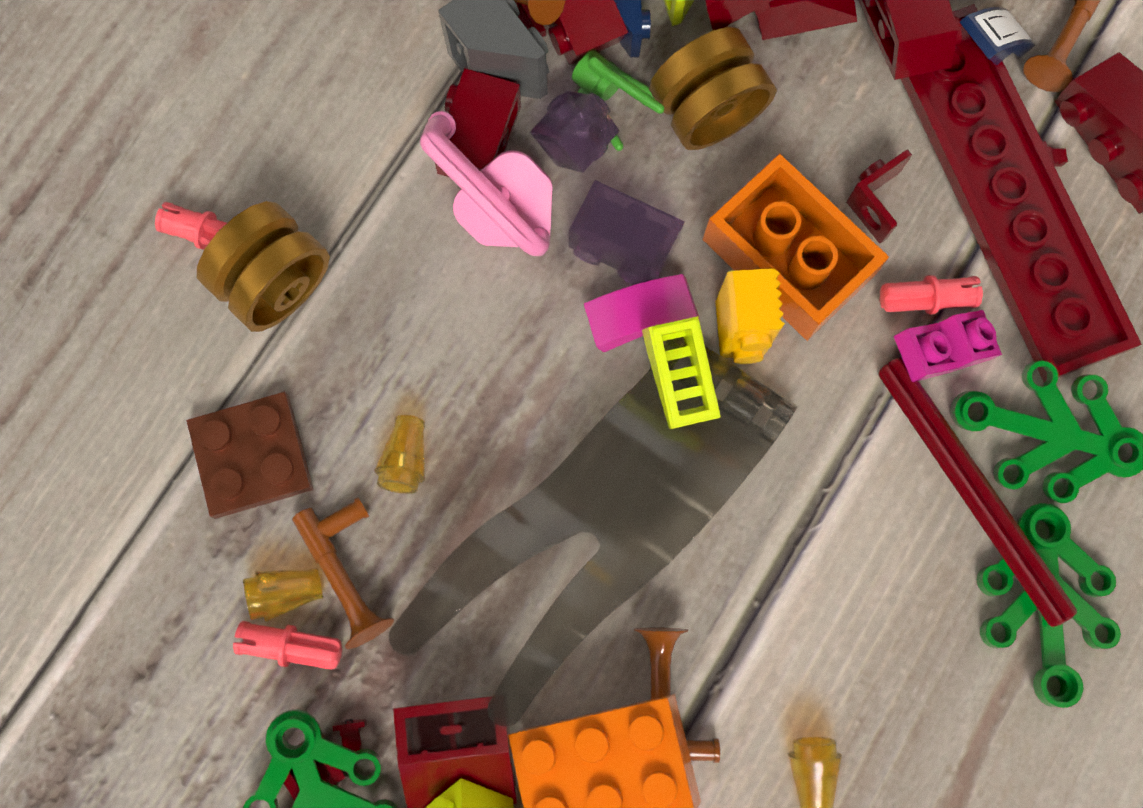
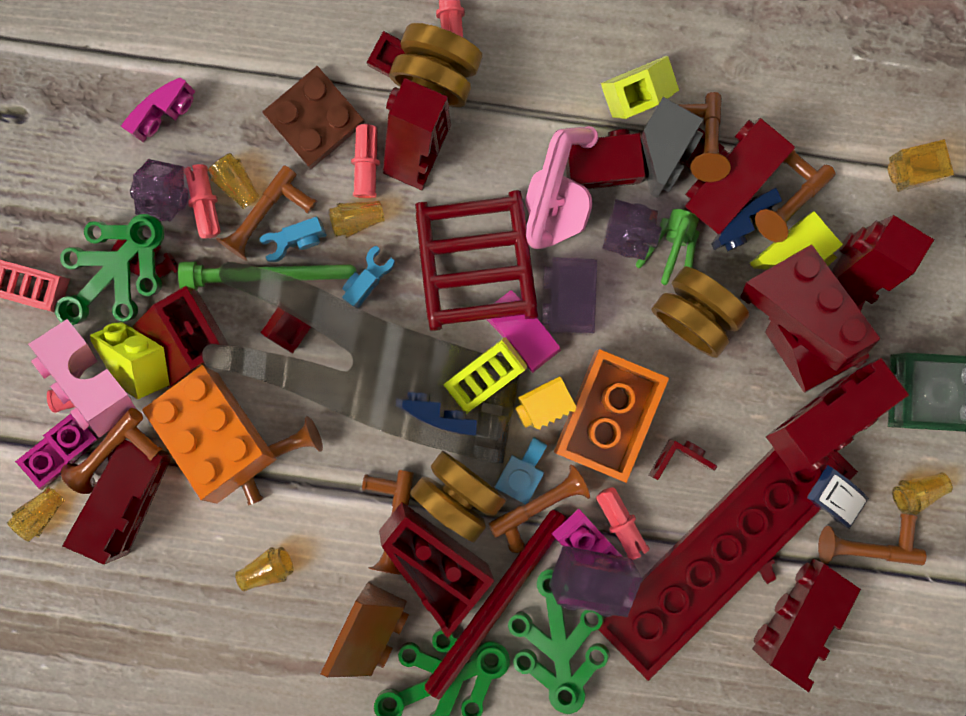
camera: 70 degrees right, 10 degrees up
none -> dark pink slope [121,77,195,143]
none -> clear purple brick [130,159,188,222]
none -> bright green piece [178,261,357,291]
none -> dark azure plate [259,216,327,262]
none -> dark red plate [260,303,313,354]
none -> dark orange slope [320,582,409,678]
none -> dark azure plate [342,246,395,311]
none -> coral axle [351,124,380,198]
none -> dark orange piece [362,470,415,575]
none -> dark red tile [366,31,406,77]
none -> dark red wedge [379,502,495,639]
none -> dark red wedge [383,78,451,191]
none -> dark blue slope [396,392,477,436]
none -> pearl gold wheel [410,450,507,543]
none -> dark red bar [415,190,538,331]
none -> dark orange piece [488,465,590,553]
none -> dark azure plate [495,437,547,504]
none -> clear purple brick [549,545,643,617]
none -> neon yellow slope [600,56,679,119]

